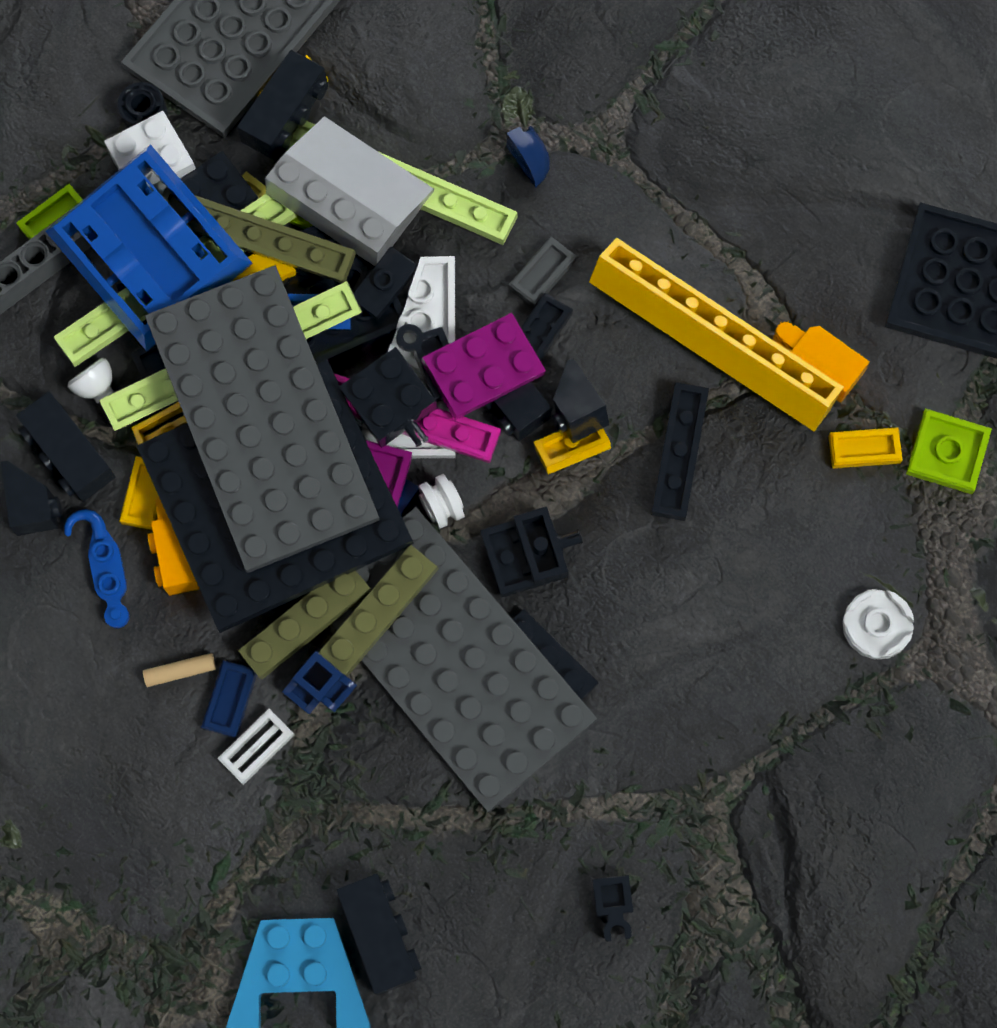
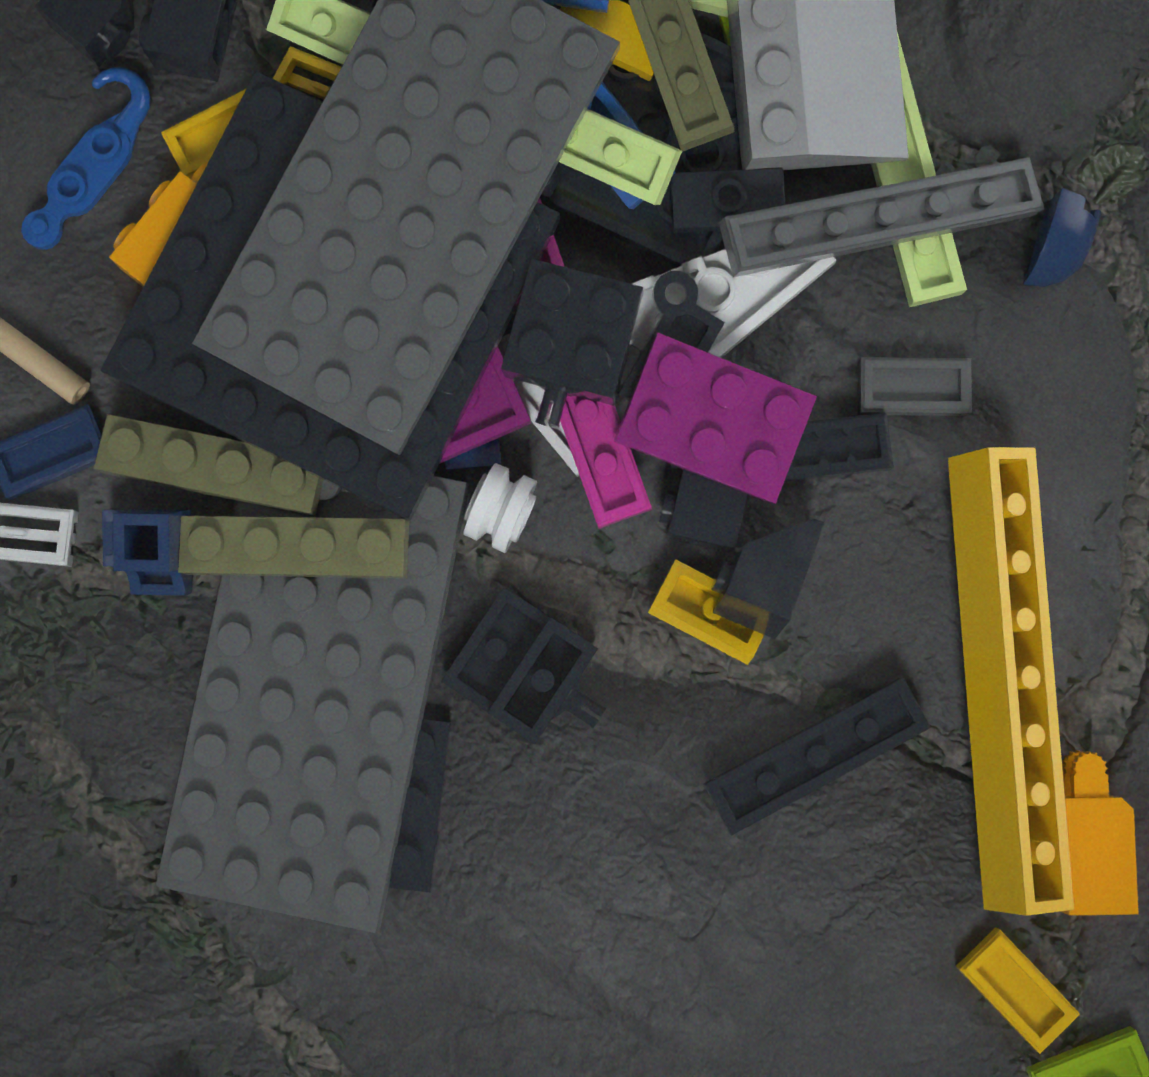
camera: 45 degrees right, 10 degrees up
none -> dark grey tile [719,157,1045,277]

